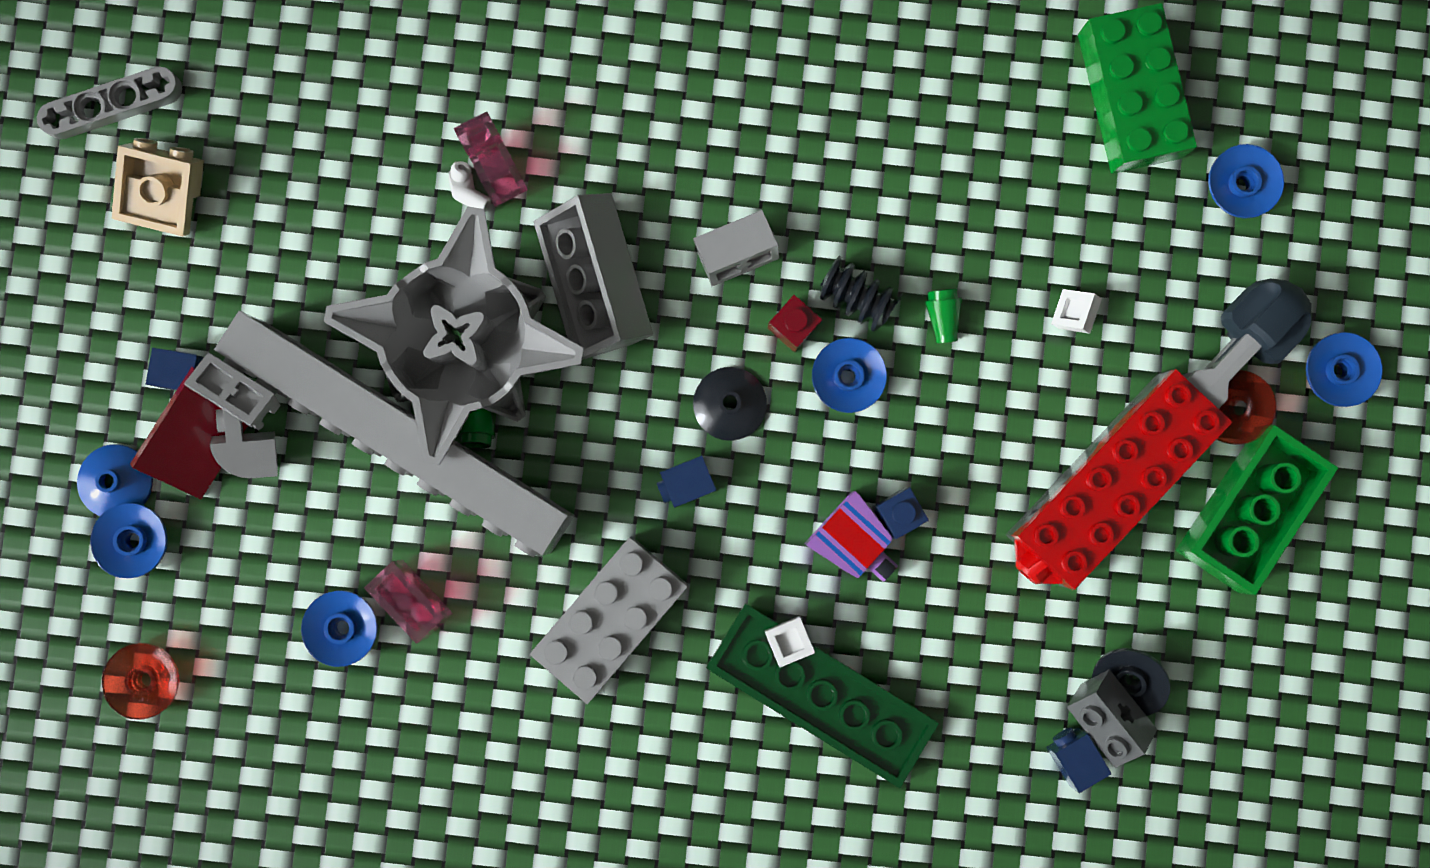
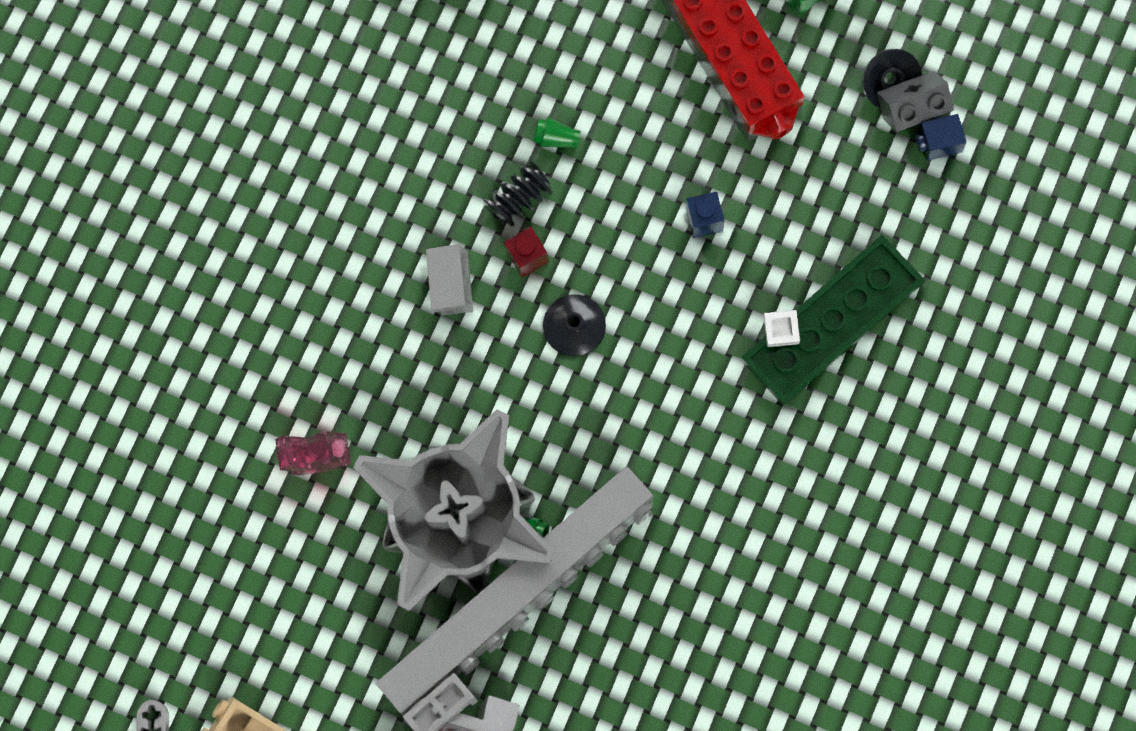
camera: 65 degrees left, 10 degrees down
blue dish [301,591,378,667] -> none
clear pink brick [364,559,453,644] -> none
white arm [448,161,491,212] -> none
light grey brick [529,536,688,704] -> none
light grey slope [533,193,653,360] -> none
dark blue brick [657,456,716,508] -> none
torso [804,491,898,582] -> none
blue dish [812,338,887,413] -> none
white plate [1051,289,1102,334] -> none

